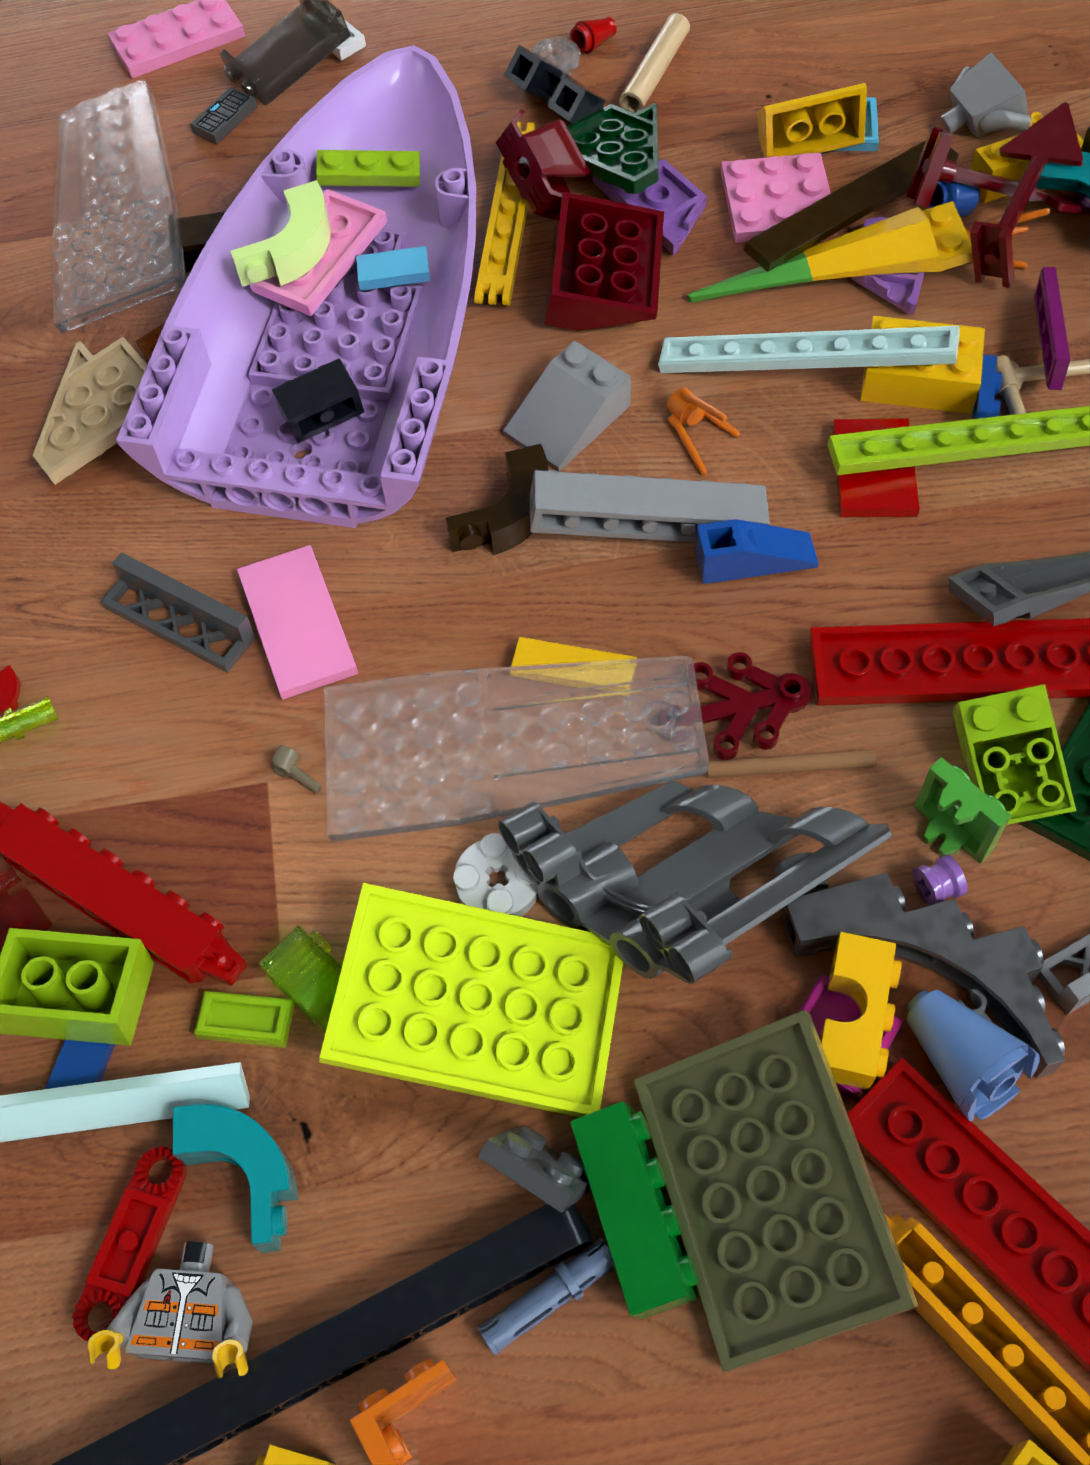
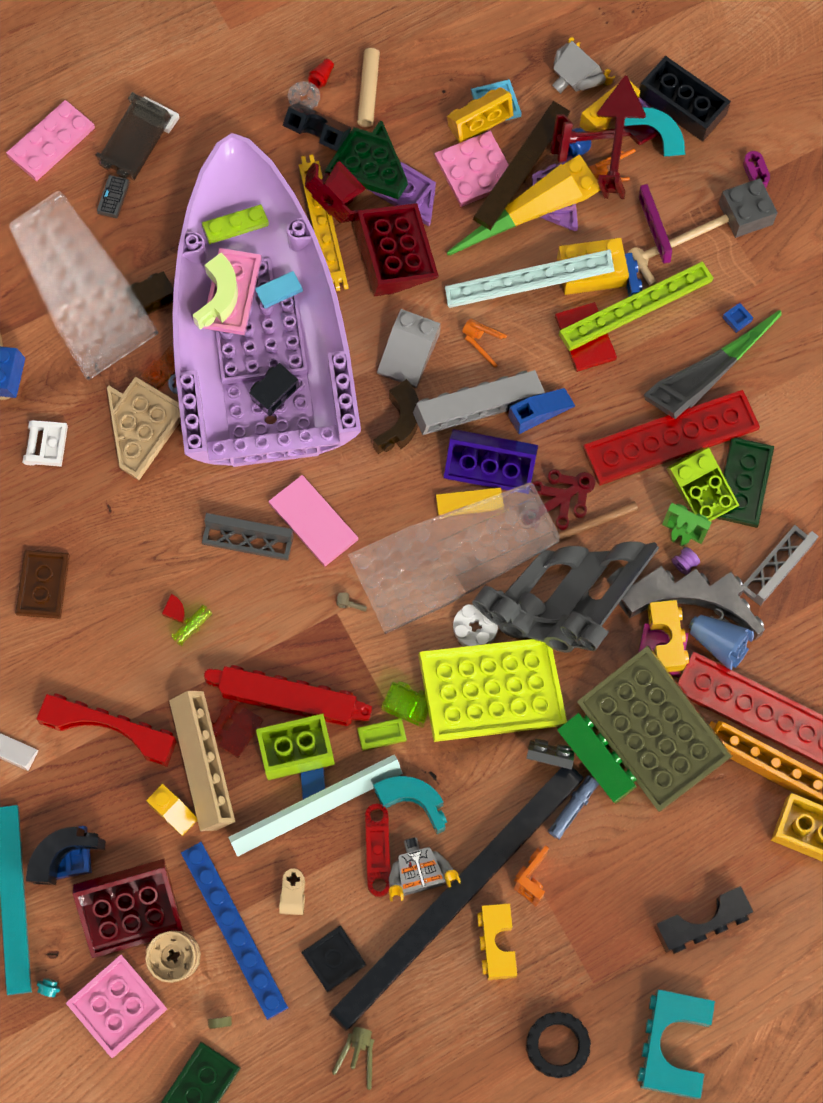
camera: 25 degrees left, 10 degrees up
none -> dark purple slope [444,429,538,494]

